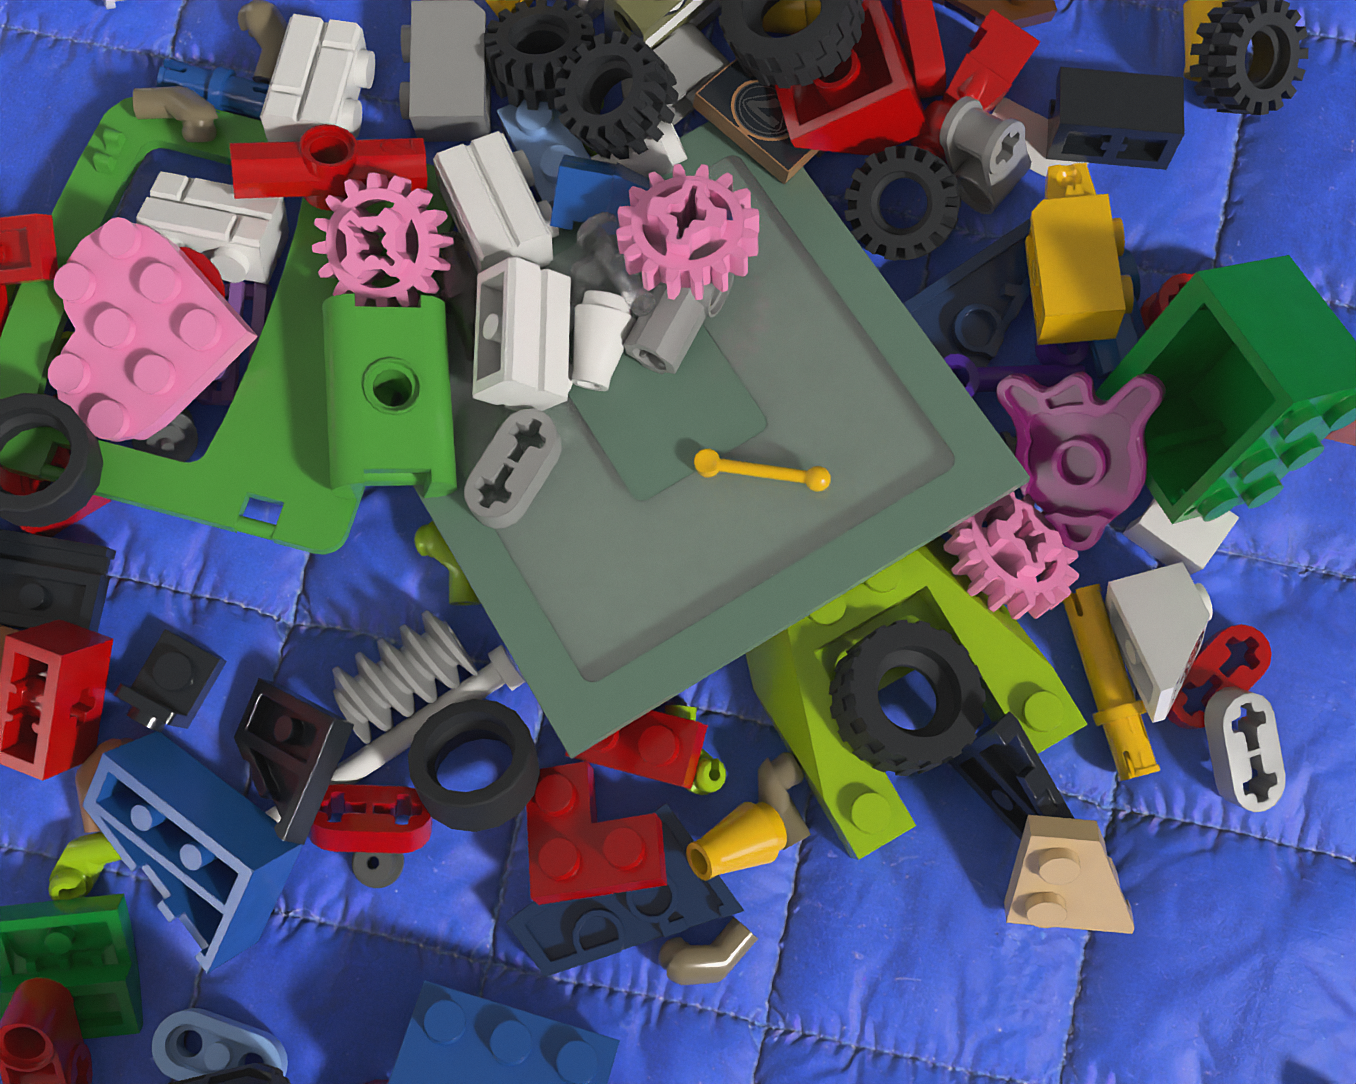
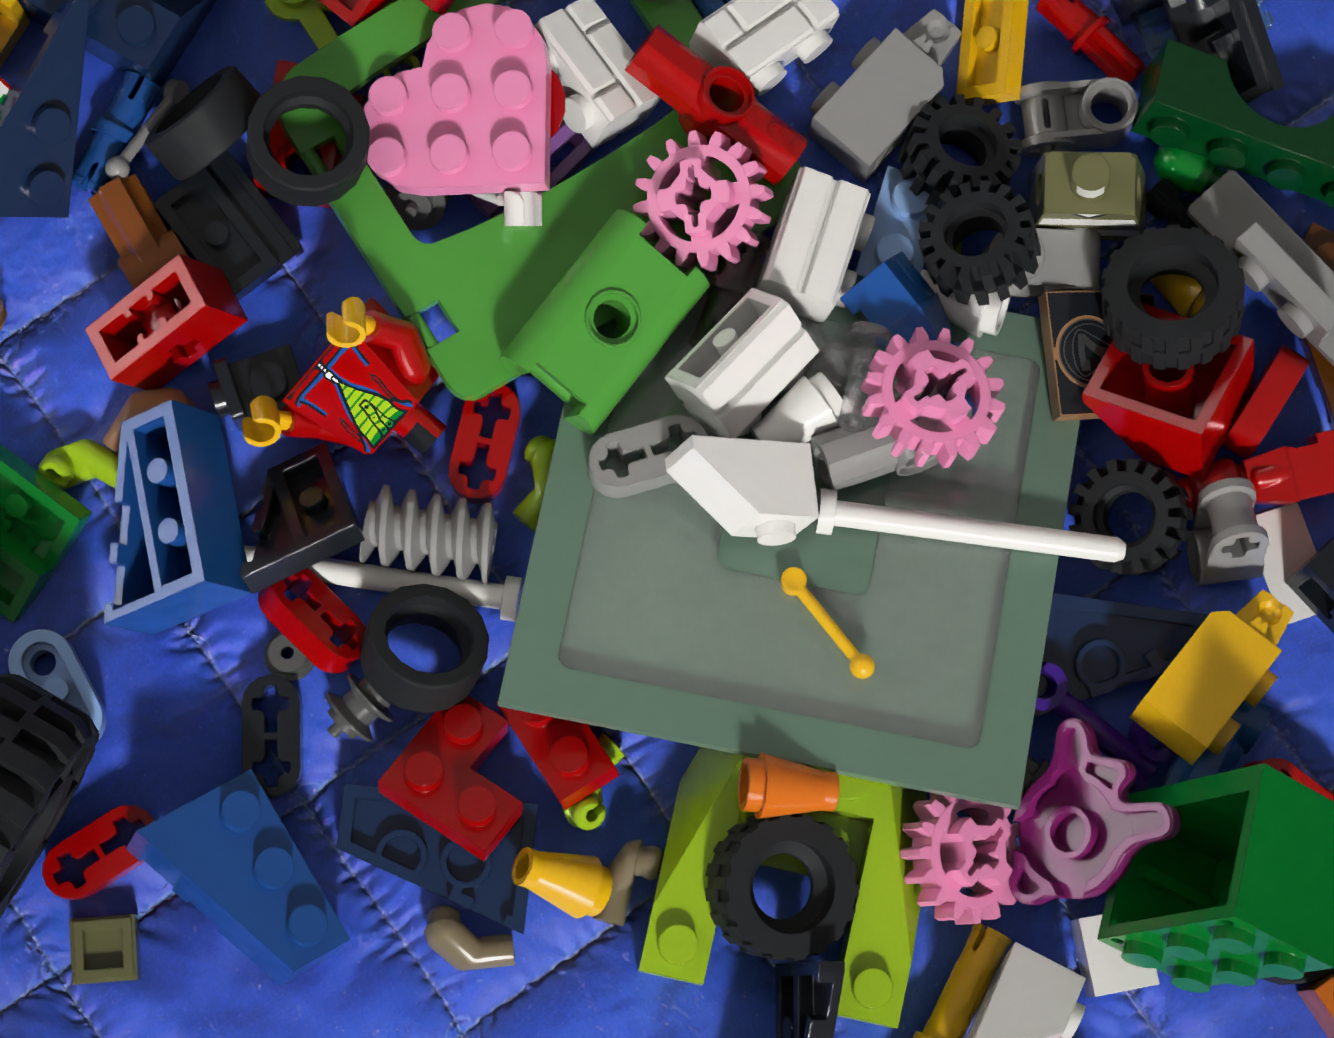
camera: 35 degrees right, 0 degrees up
none -> torso [241,296,447,455]
none -> black beam [242,675,304,800]
none -> dark grey wheel [326,673,394,742]
none -> red beam [449,385,521,504]
none -> white hand [472,191,542,226]
none -> white slope [665,435,819,546]
none -> orange cone [738,752,839,819]
none -> white bar [814,488,1126,563]

